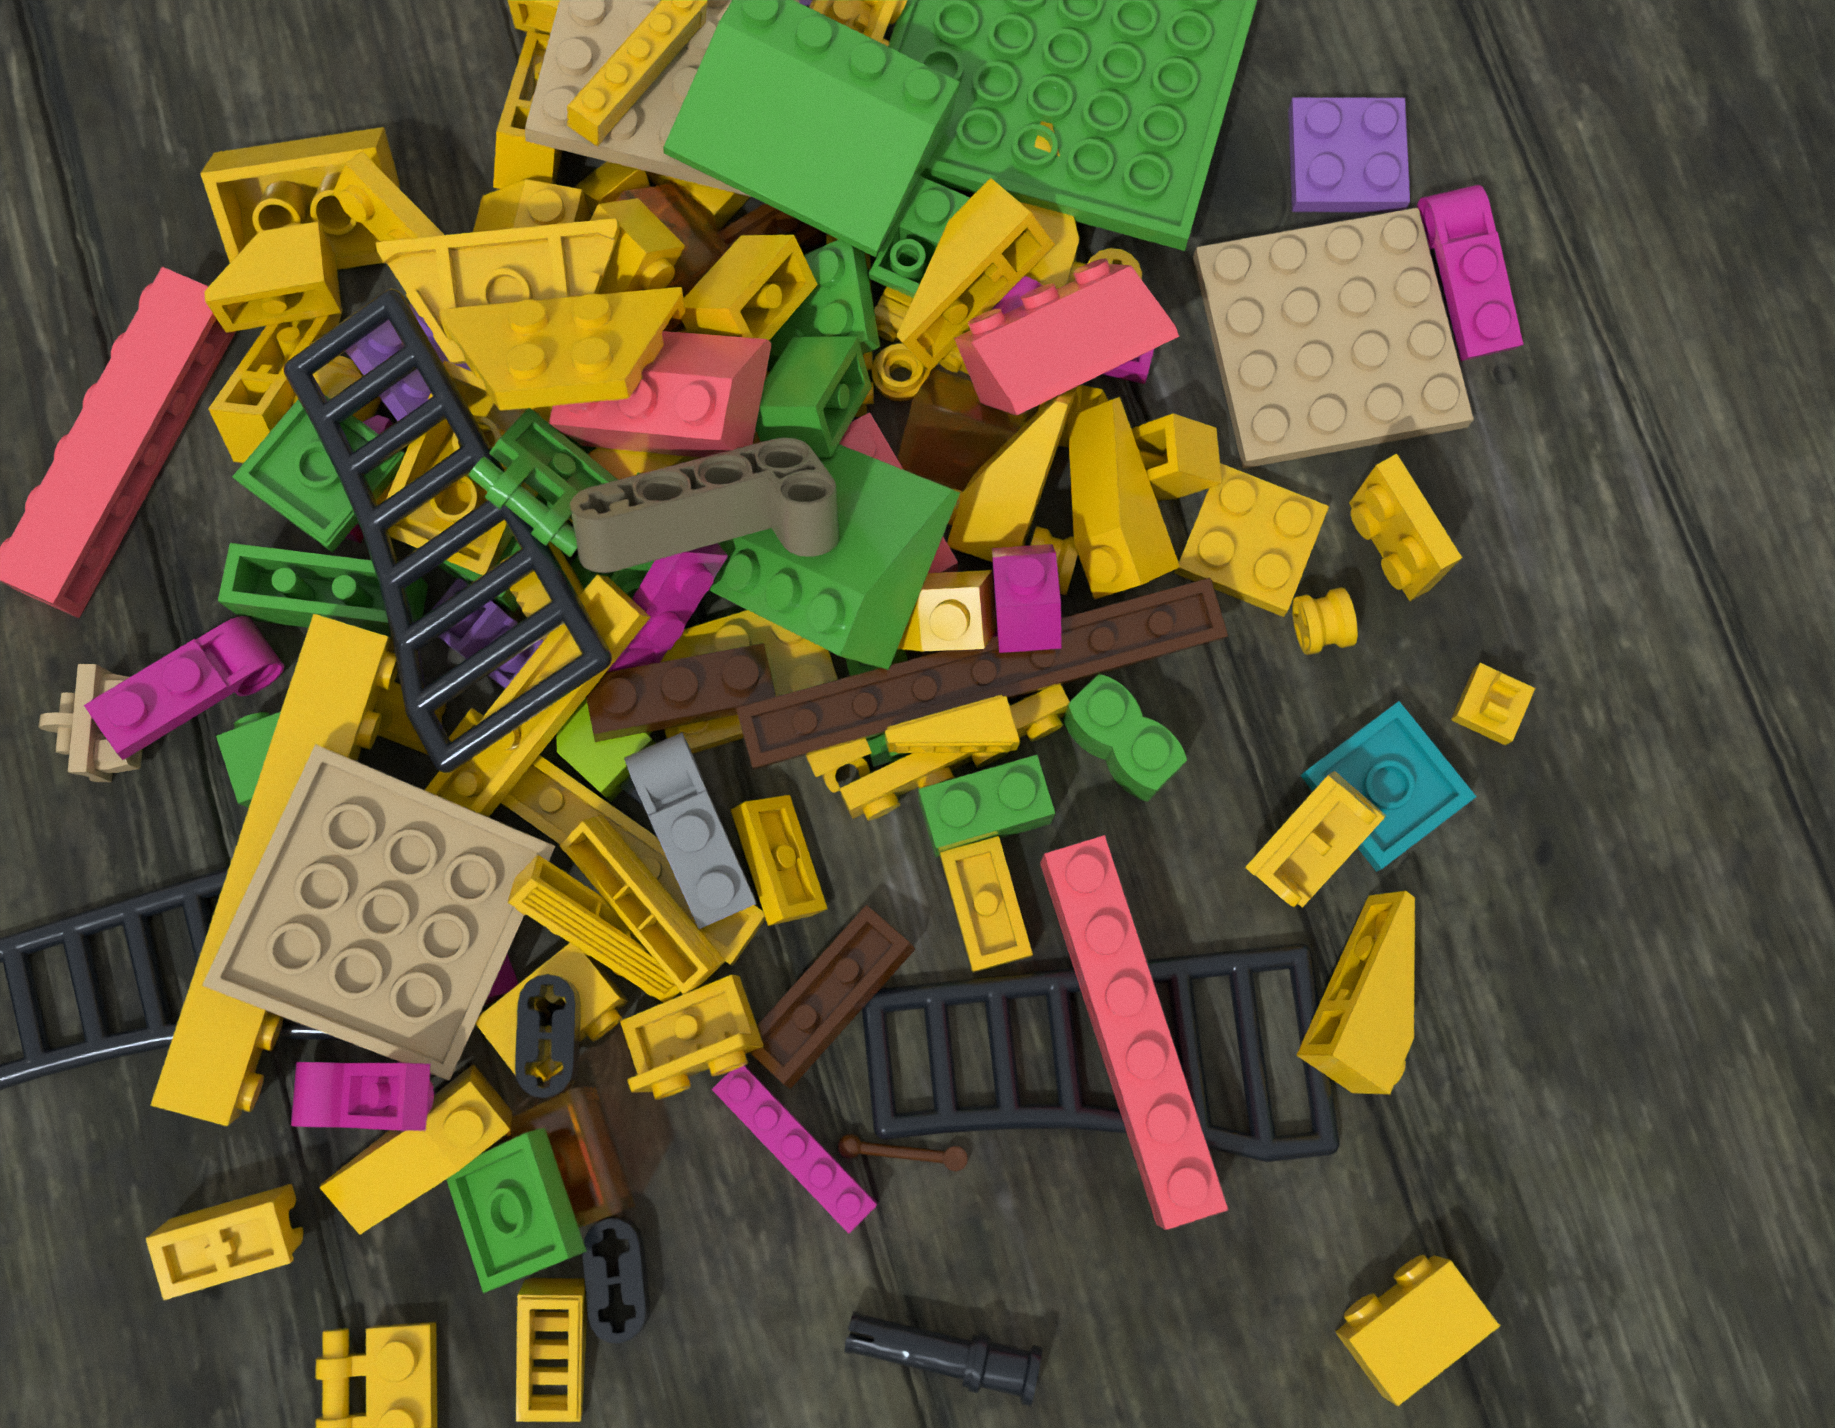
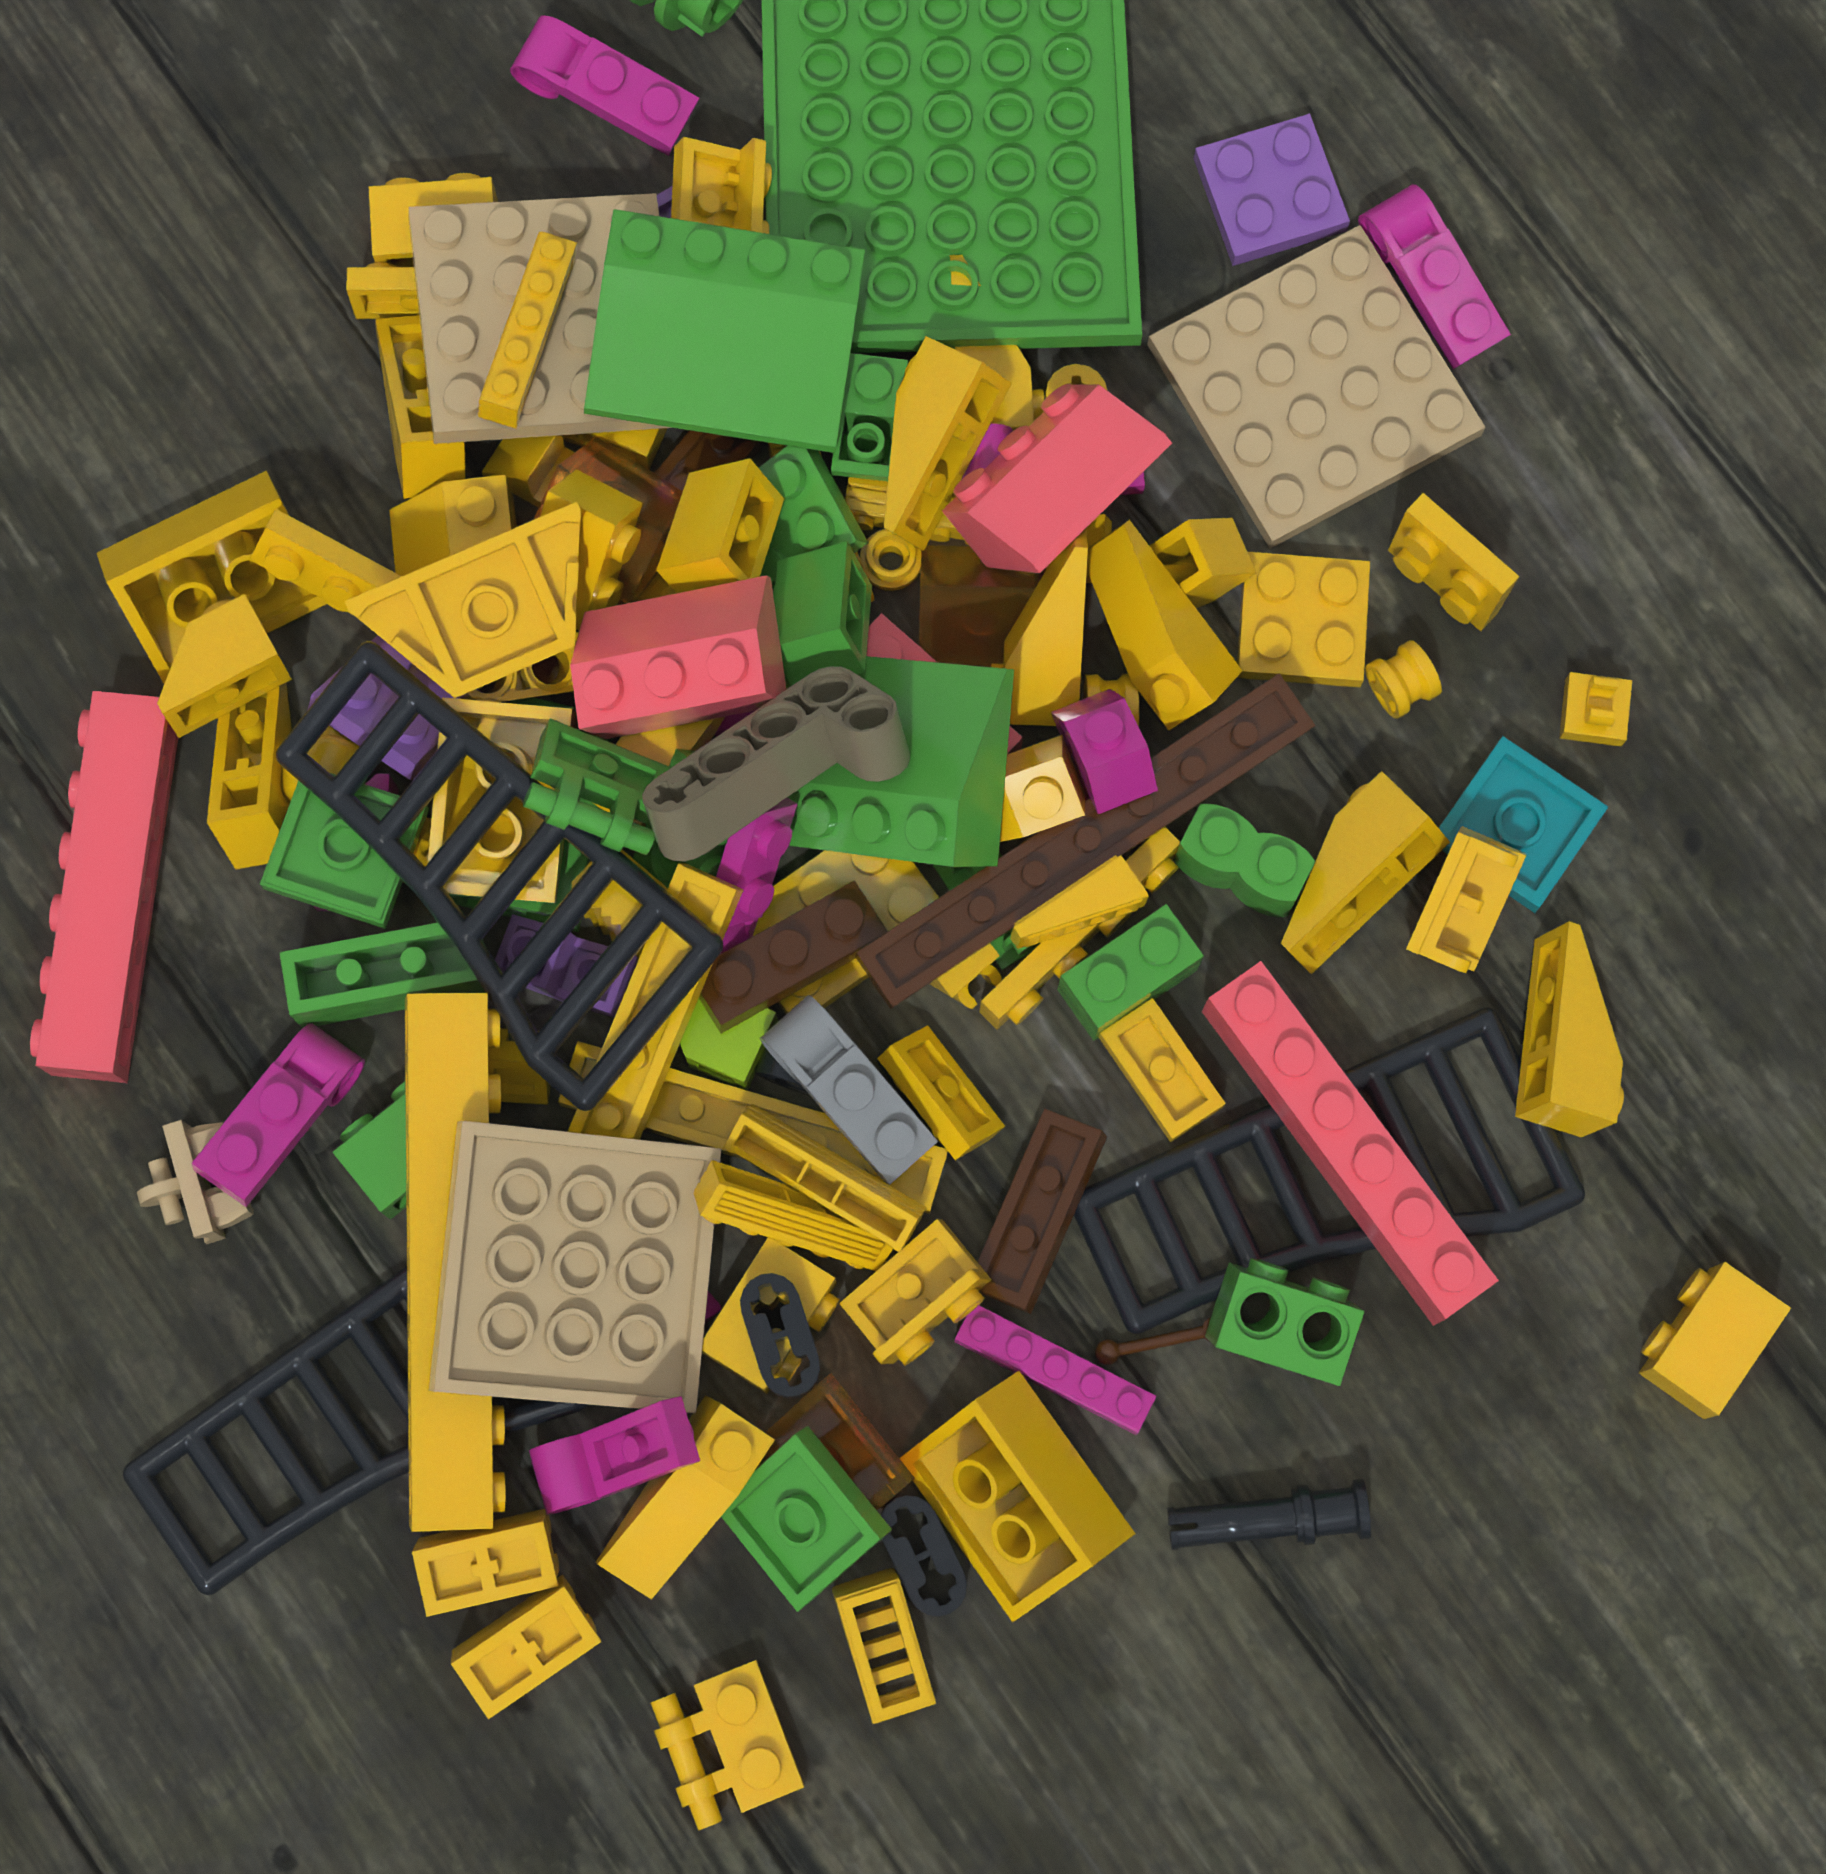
camera: 20 degrees left, 0 degrees up
yellow wing [440,287,685,411] -> none
none -> yellow hinge [412,1509,559,1617]
none -> yellow slope [898,1371,1136,1622]
none -> bright green brick [1205,1258,1365,1386]
none -> yellow slope [1281,771,1450,974]

